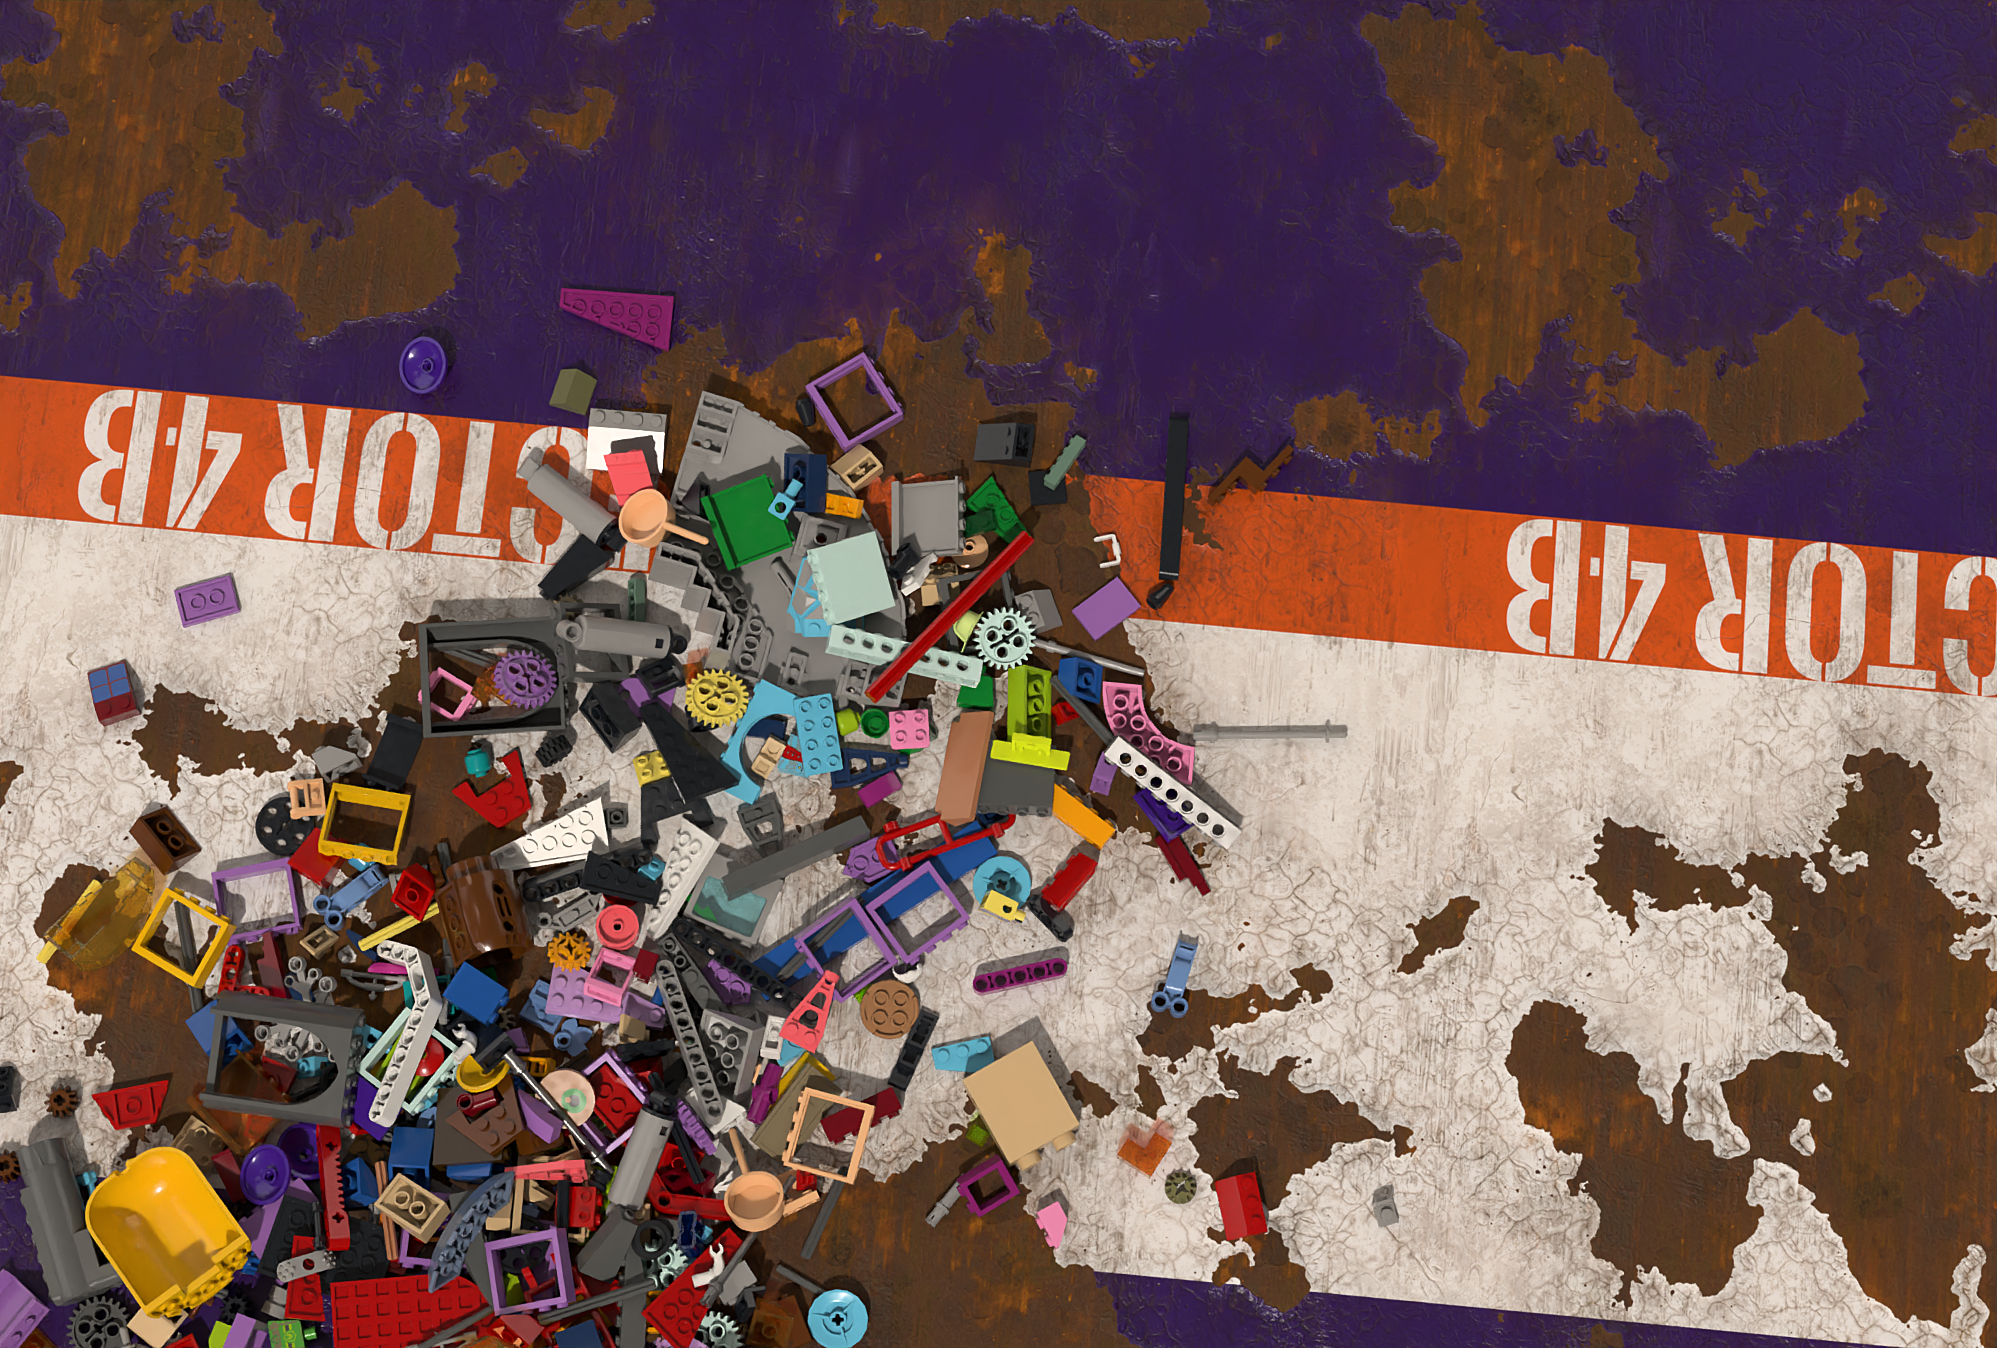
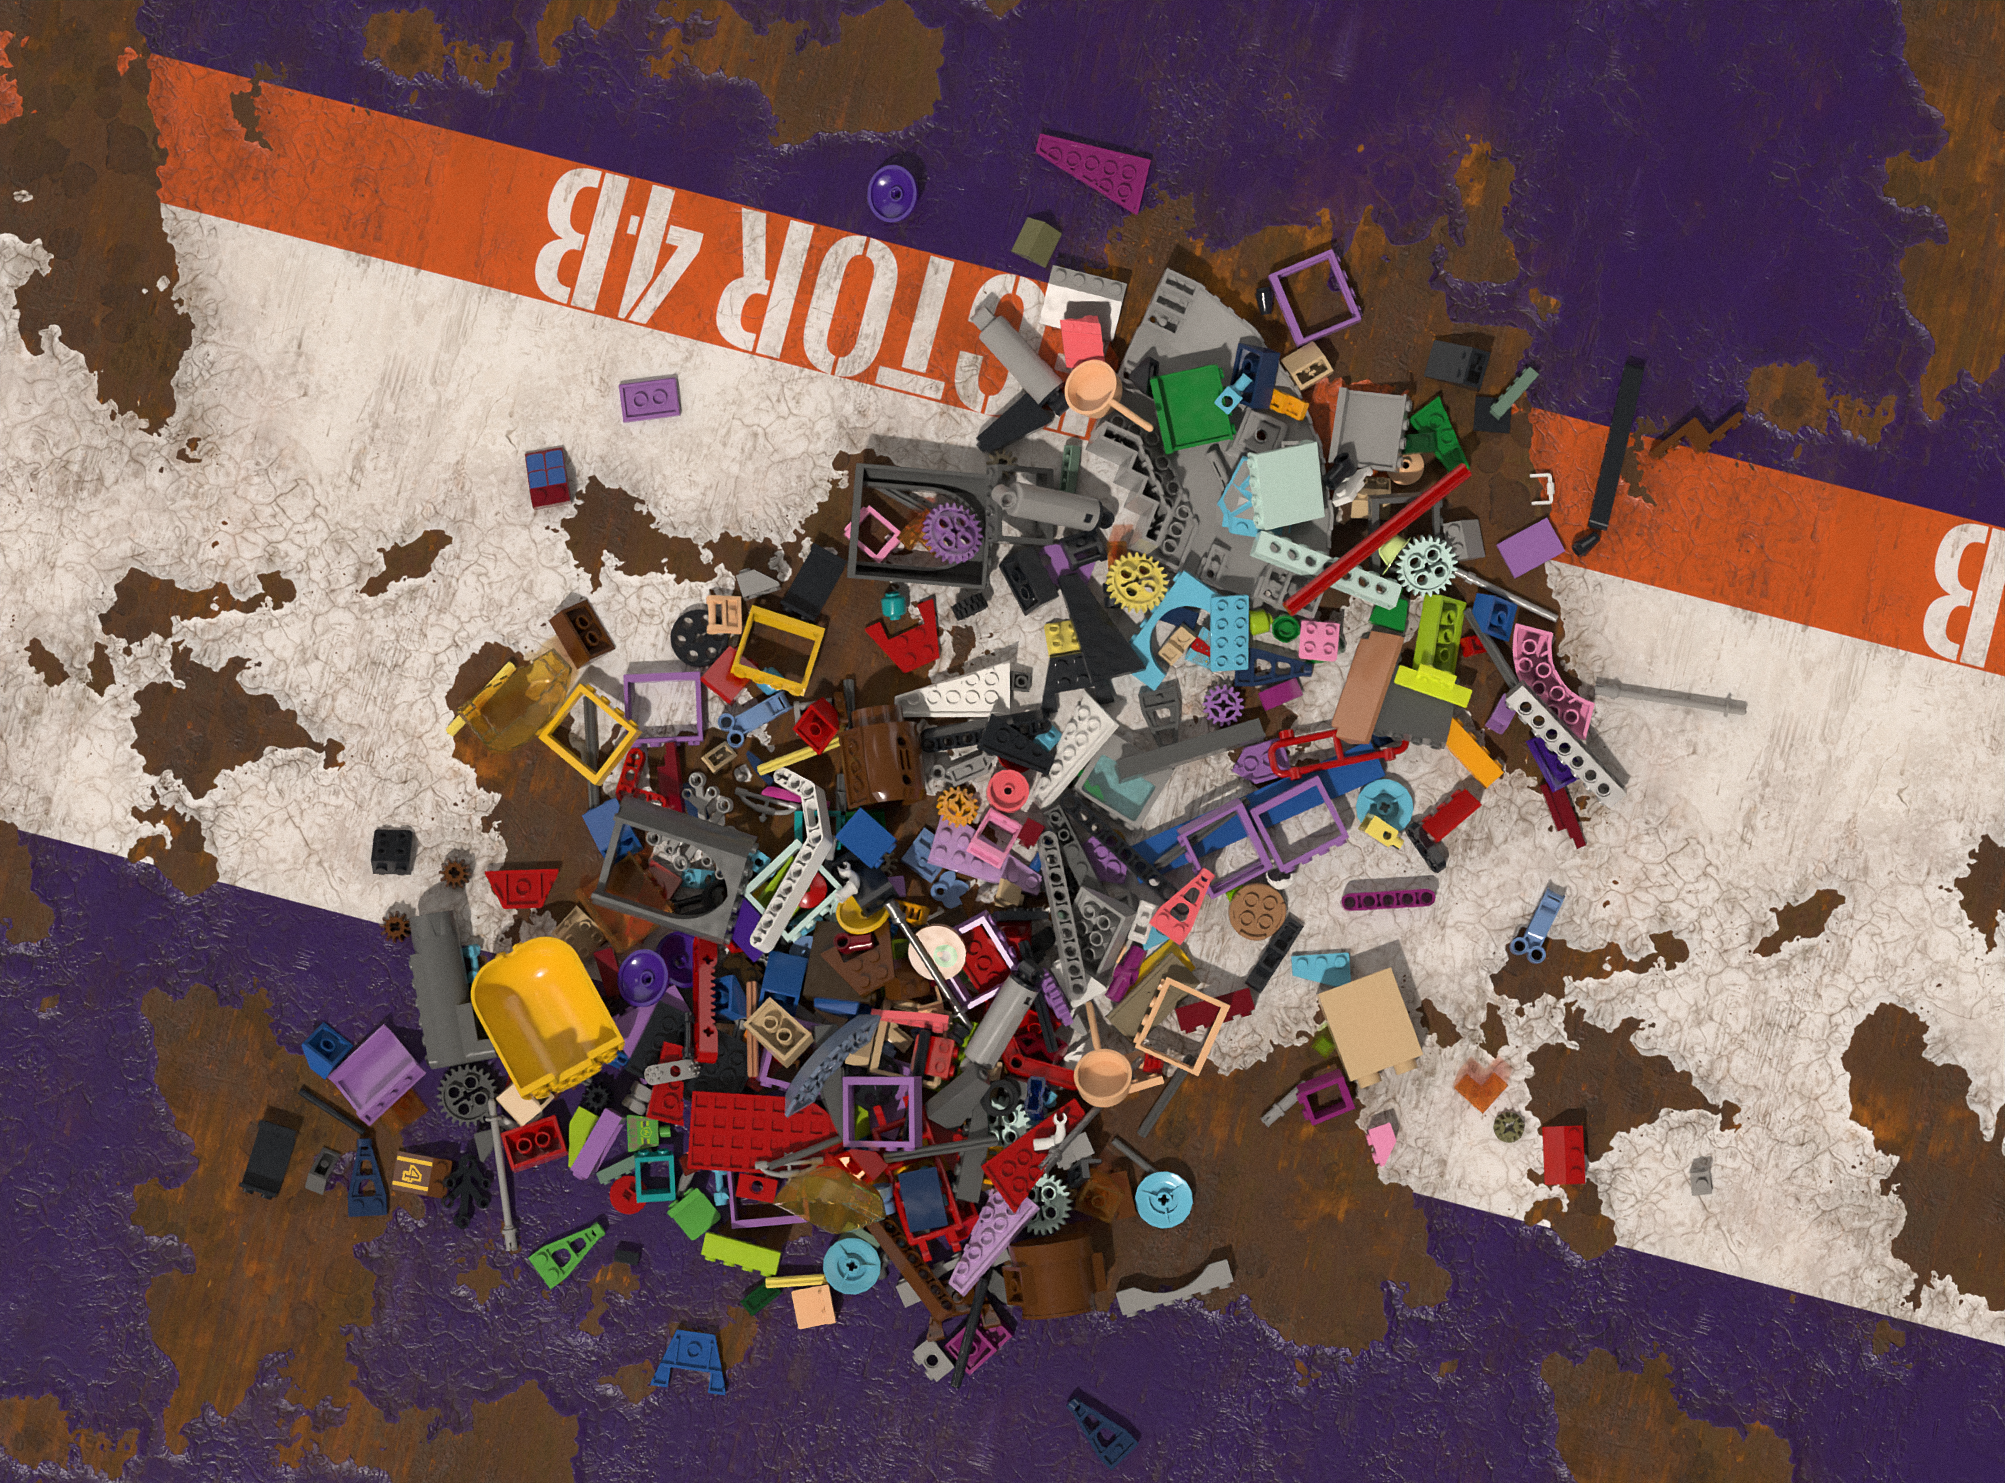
camera: 15 degrees right, 10 degrees up
medium lavender slope [517,1089,563,1144] -> none
none -> medium lavender gear [1202,685,1244,727]

